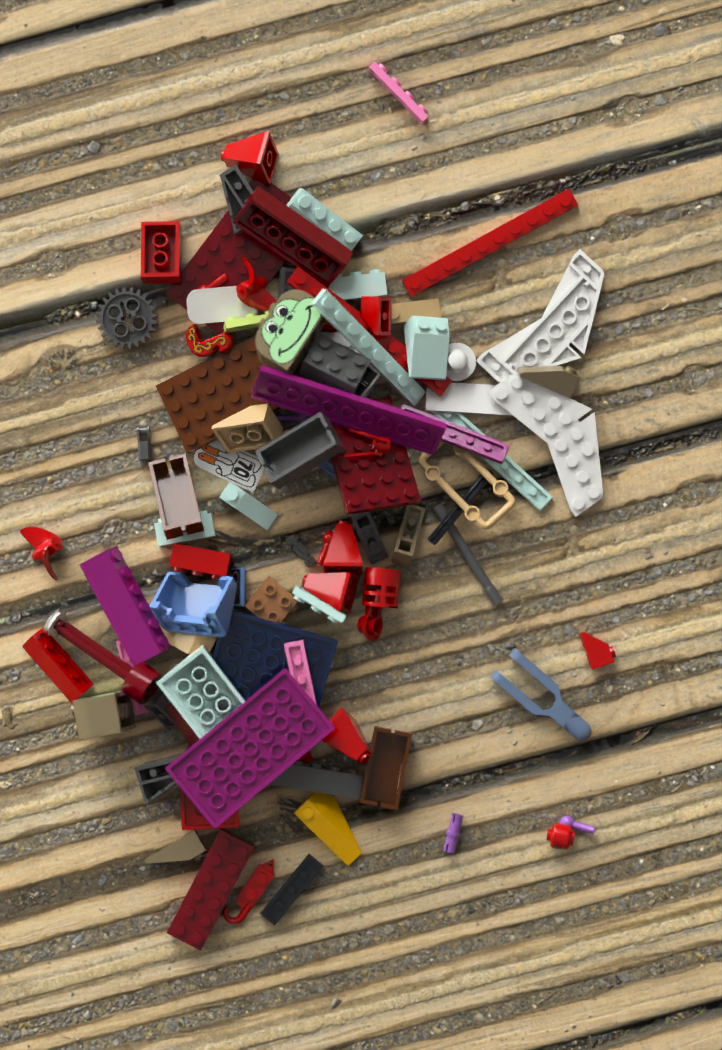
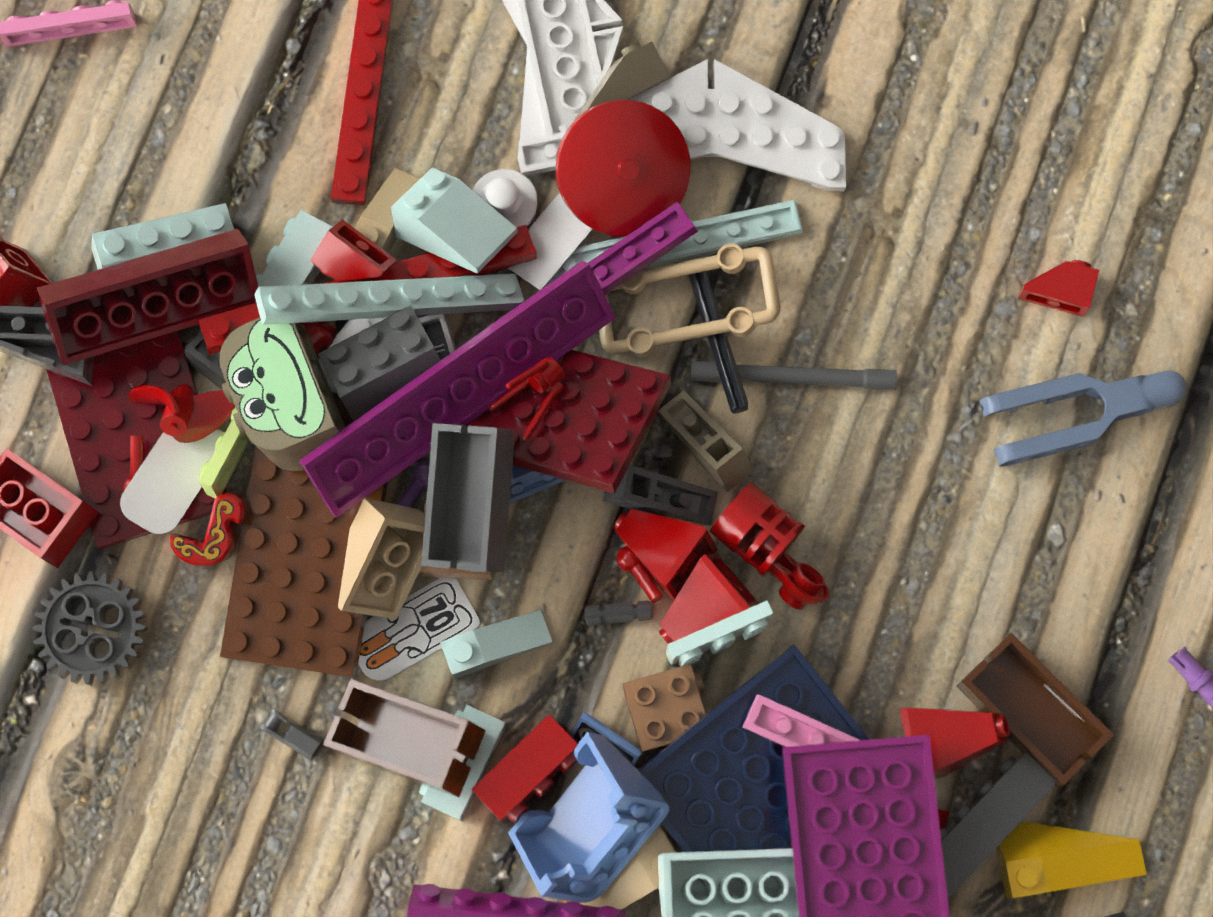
camera: 50 degrees left, 10 degrees down
none -> red dish [555,99,691,237]

